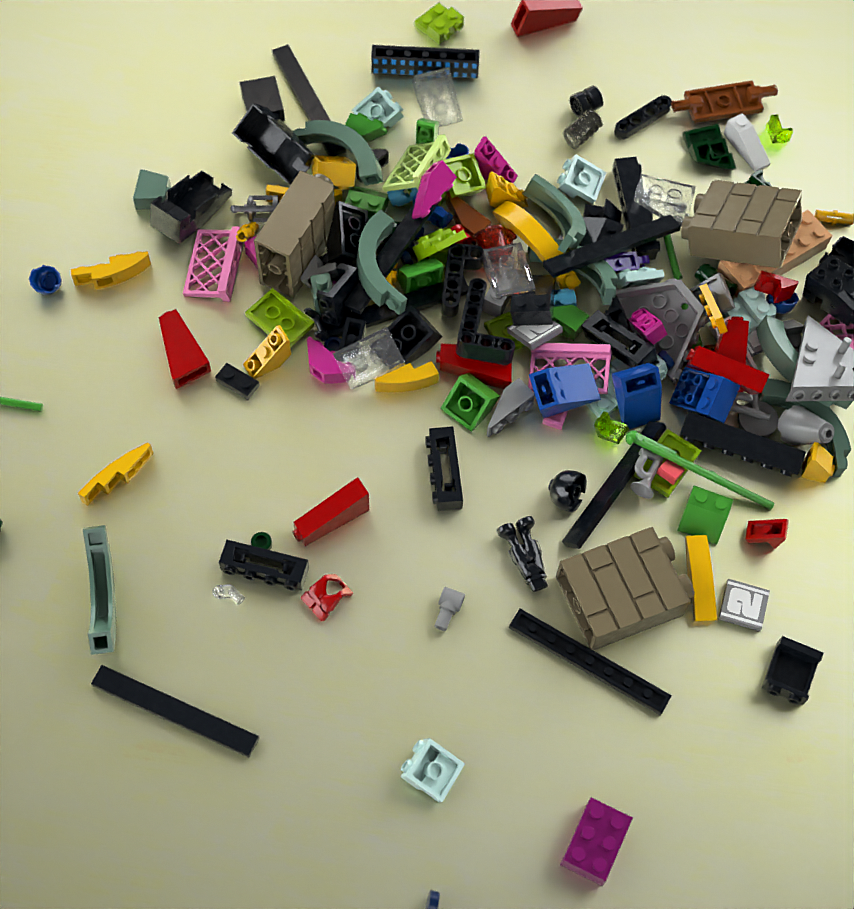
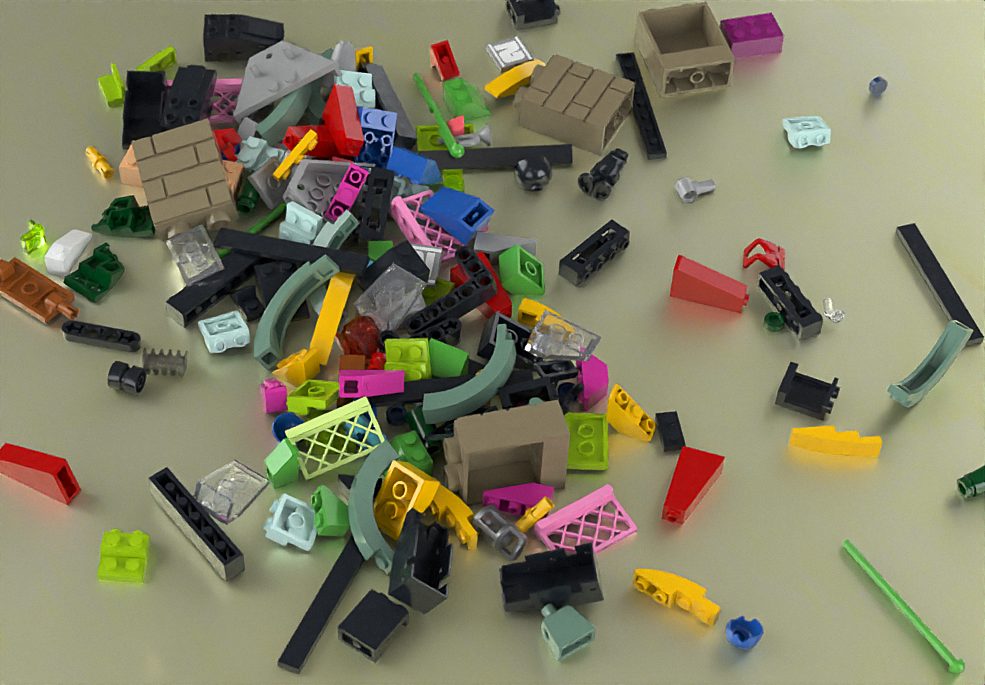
camera: 130 degrees left, 15 degrees down
none -> light aqua plate [334,70,375,109]
none -> dark tan brick [635,2,735,97]
none -> black panel [775,362,840,421]

